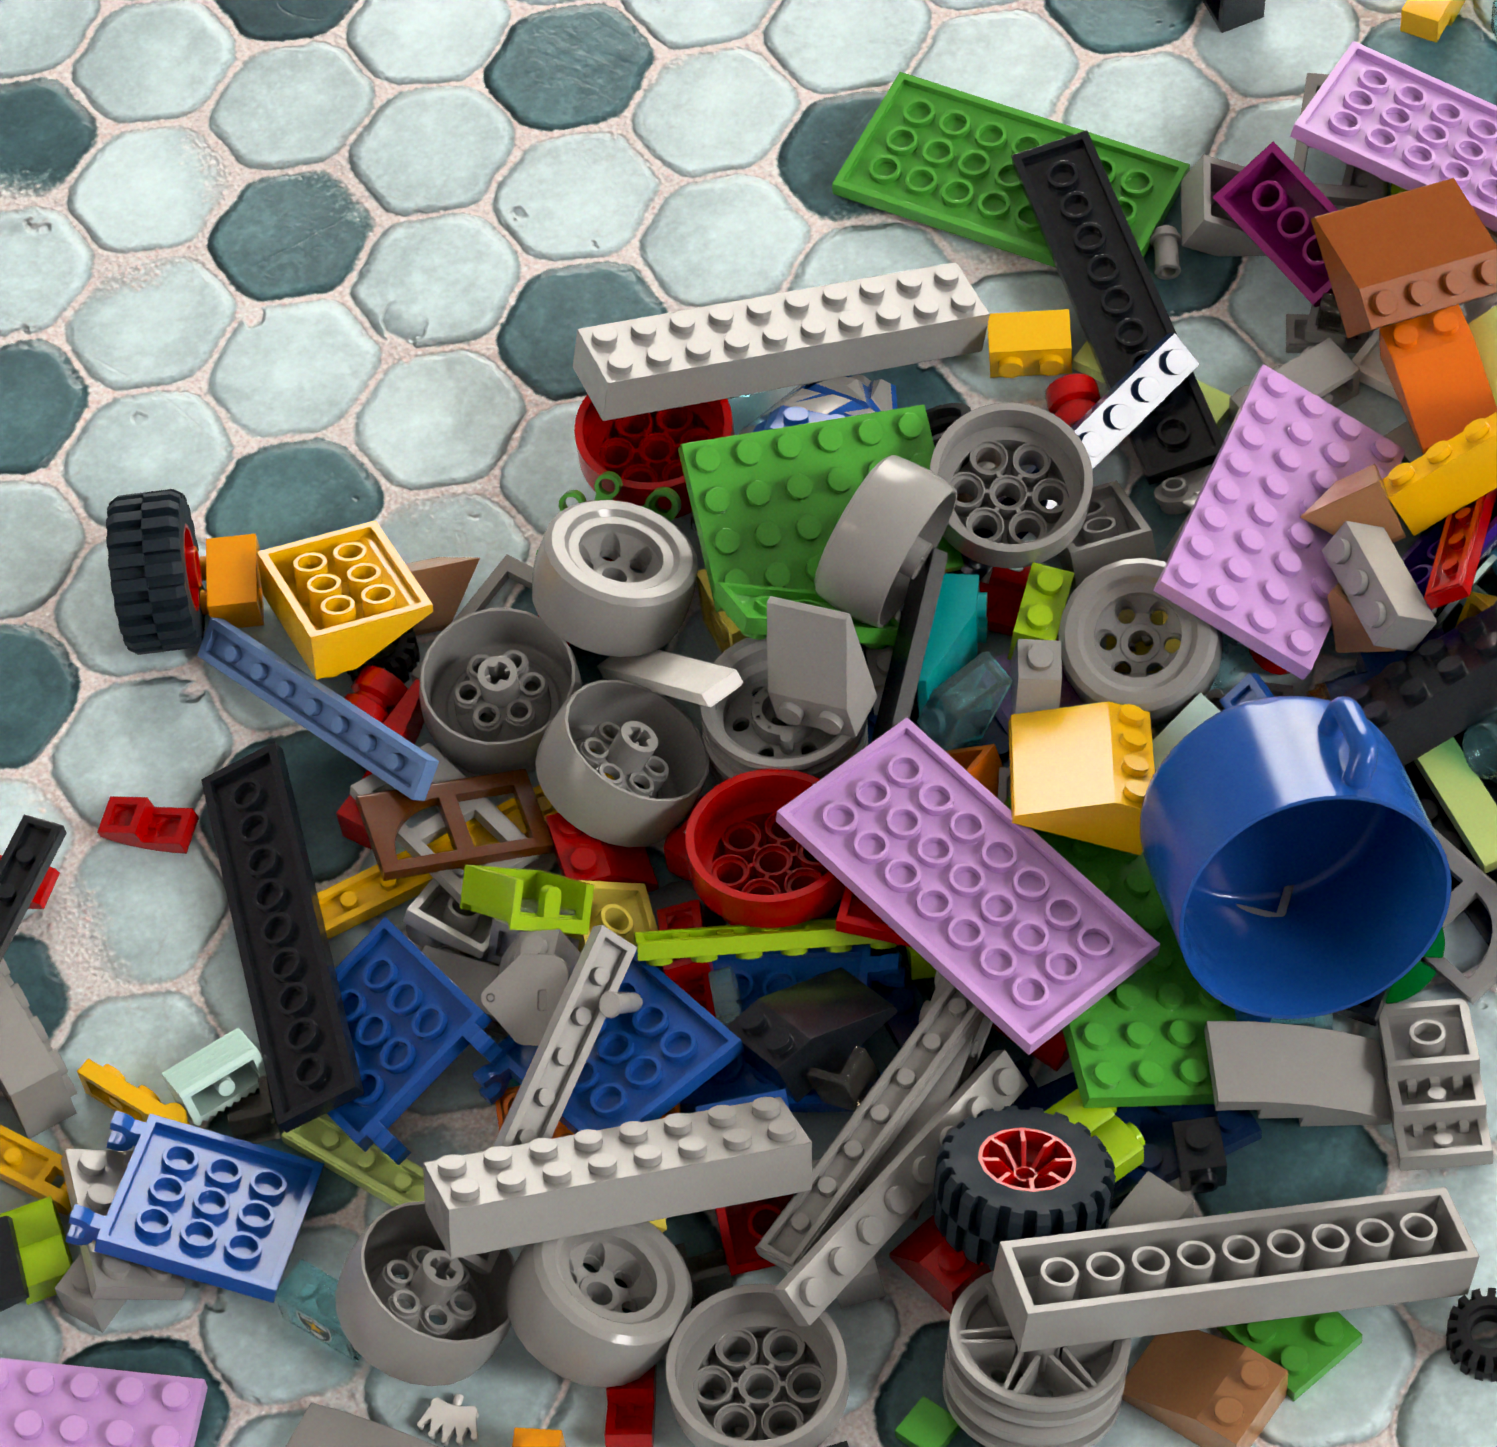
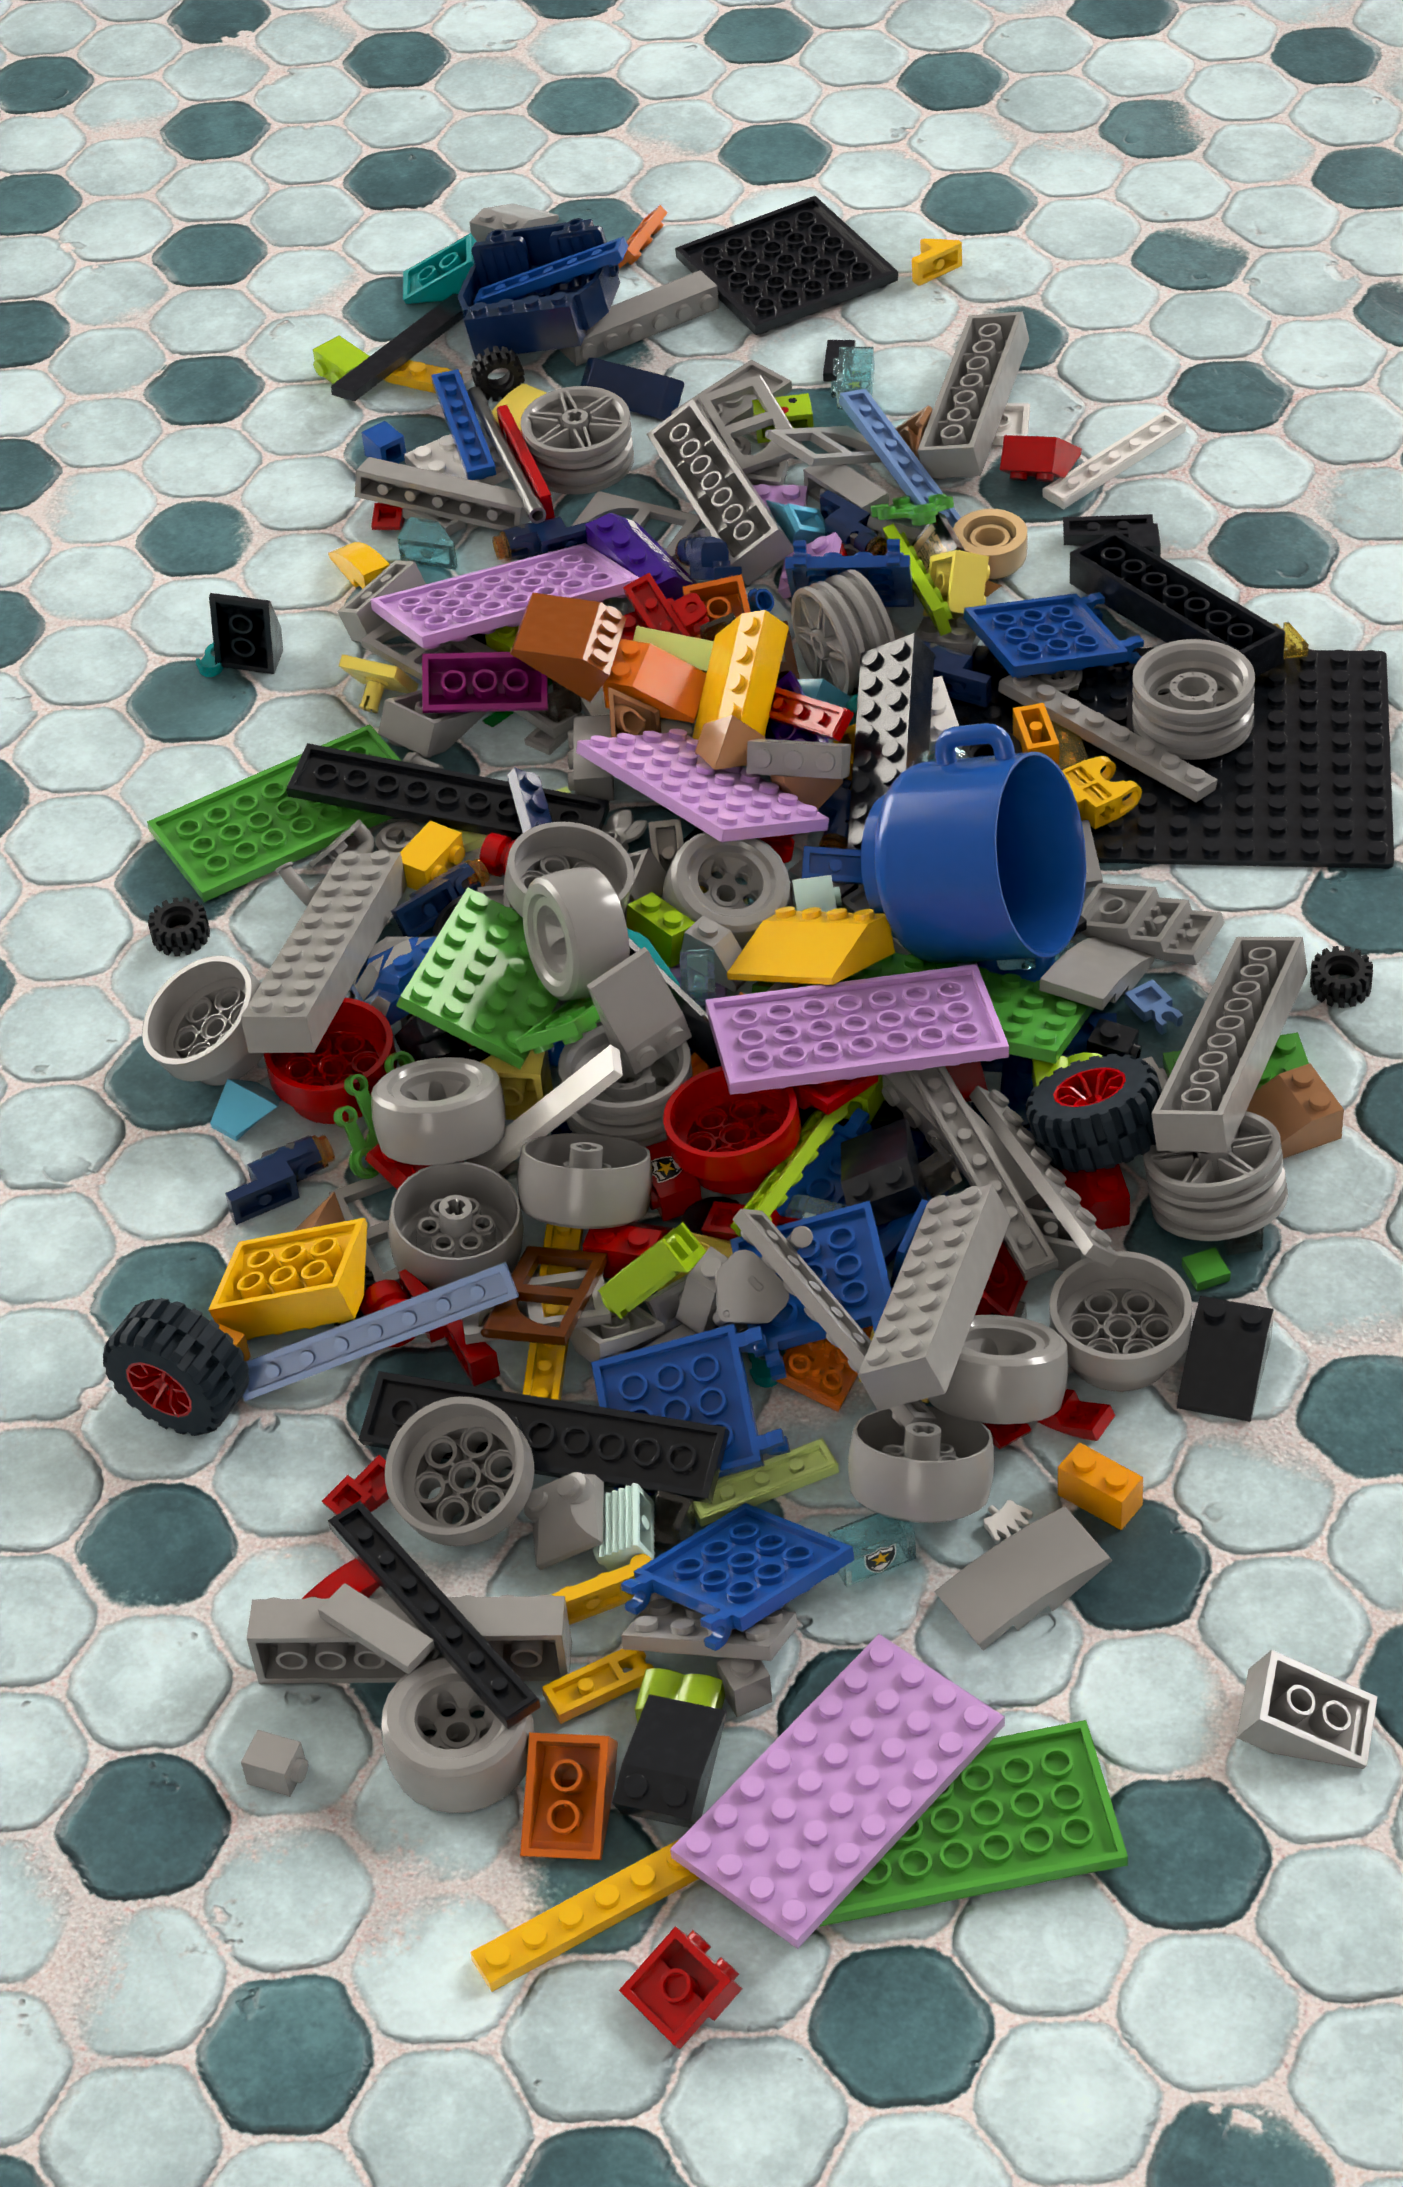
camera: 60 degrees left, 10 degrees down
none -> light grey wheel [142,956,264,1086]
none -> black tyre [148,897,210,956]
none -> medium azure slope [210,1079,281,1141]
none -> dark blue plate [225,1135,335,1225]
none -> light grey piece [275,819,375,906]
none -> light grey brick [337,560,426,642]
none -> light yellow tile [339,654,419,713]
none -> light grey gear [375,821,422,853]
none -> light grey wheel [385,1396,534,1546]
none -> dark blue plate [391,858,490,937]
none -> light grey slope [524,1472,604,1570]
none -> medium nougat slope [608,687,661,738]
none -> medium blue plate [1125,979,1183,1035]

